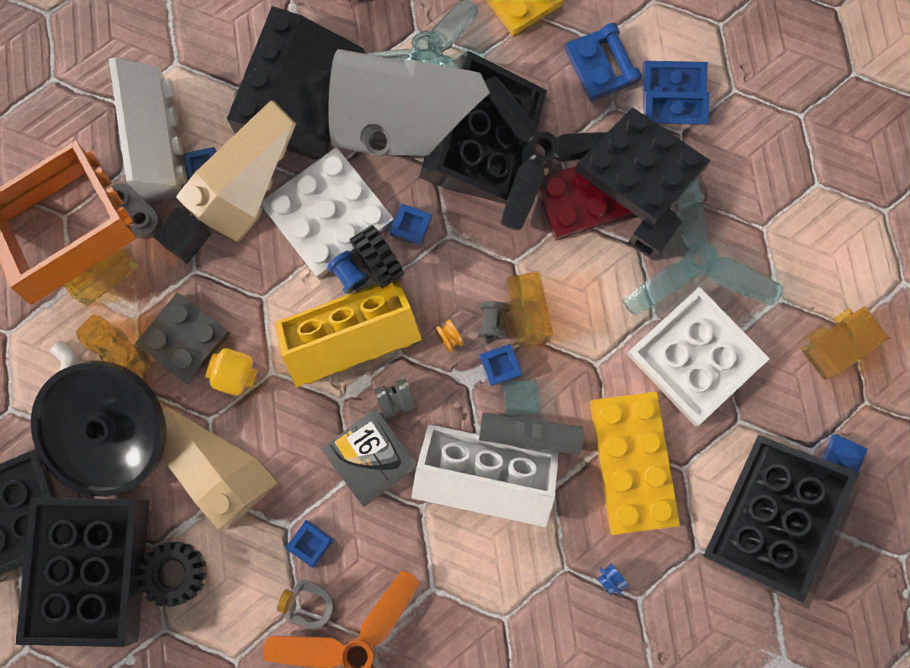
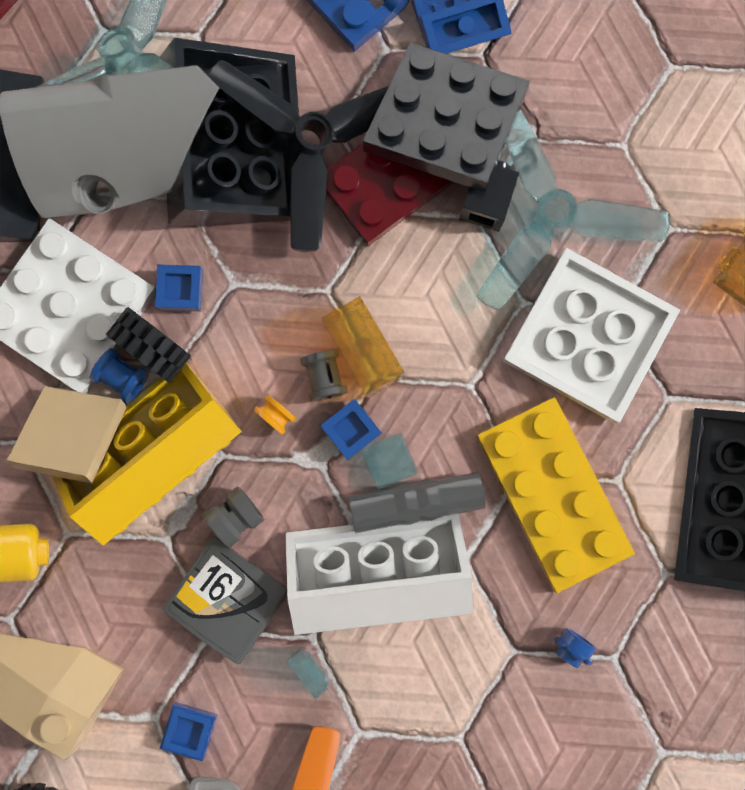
camera: 20 degrees left, 5 degrees up
none -> tan tile [7,386,127,484]
none -> clear light blue tile [287,647,330,699]

